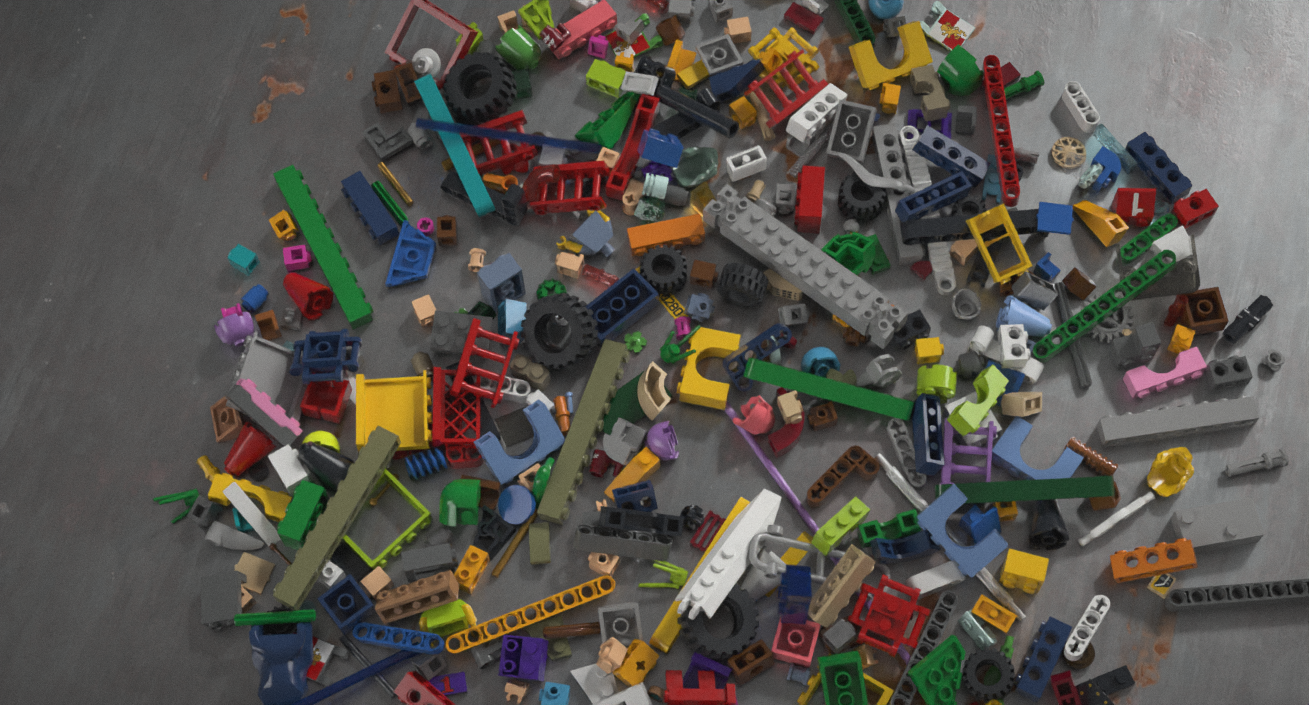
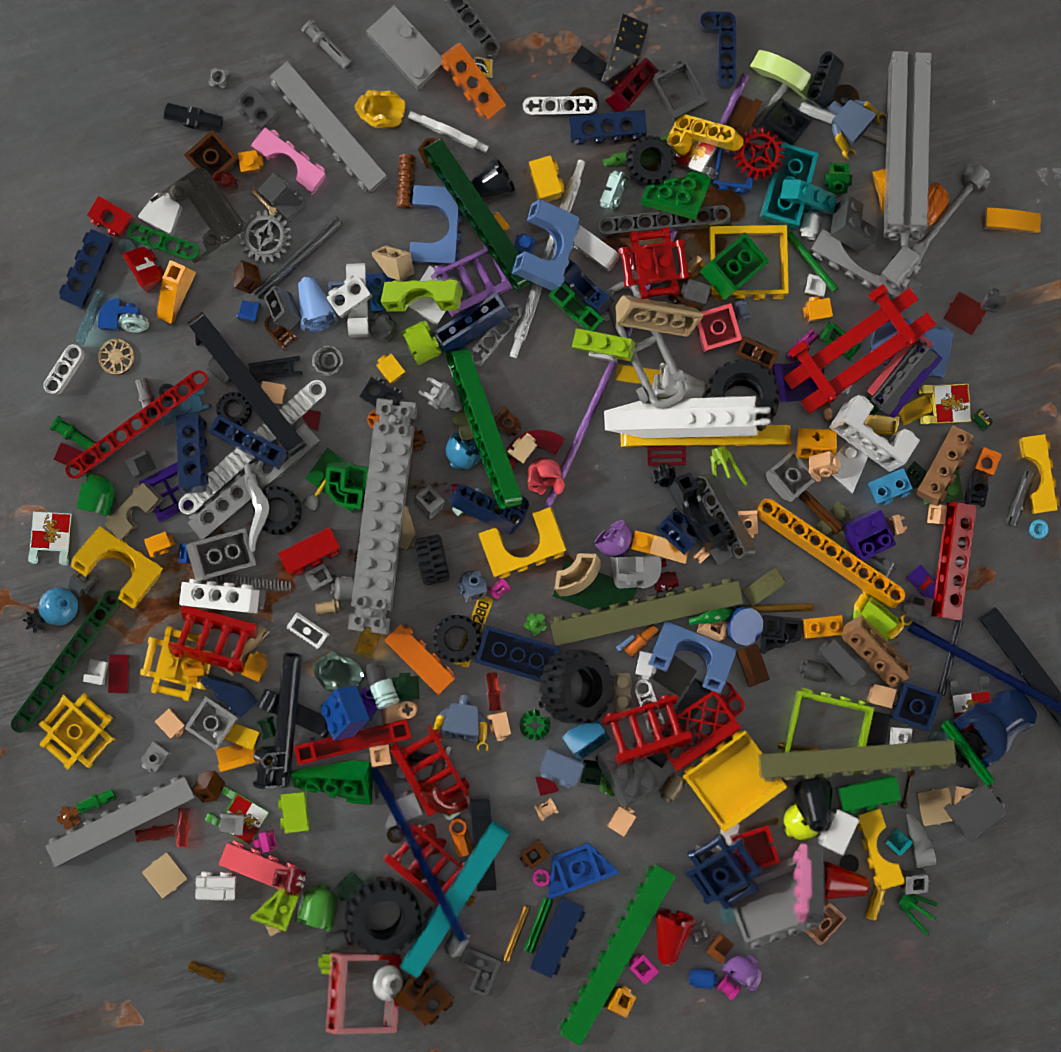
camera: 125 degrees left, 20 degrees up
white sticker [223,482,280,546] -> none
teal brick [227,244,260,276] -> none
blue beam [352,622,445,655] -> none
blue piece [404,447,448,480] -> none
green brick [439,479,481,527] -> none
light nougat panel [497,10,518,35] -> none
light orange tile [615,52,634,72] -> none
white tile [621,71,659,96] -> none
green plant [659,325,700,364] -> none
reddish brown brick [690,259,719,289] -> none
clear blue brick [777,564,812,625] -> none
reddish brown beam [806,445,879,509] -> none
yellow door [966,203,1032,284] -> none
blue piece [970,506,1002,545] -> none
light orange panel [971,594,1017,634] -> none
green beam [1033,250,1176,363] -> none
blue piece [1036,202,1074,235] -> none
clear panel [1062,151,1087,179] -> none

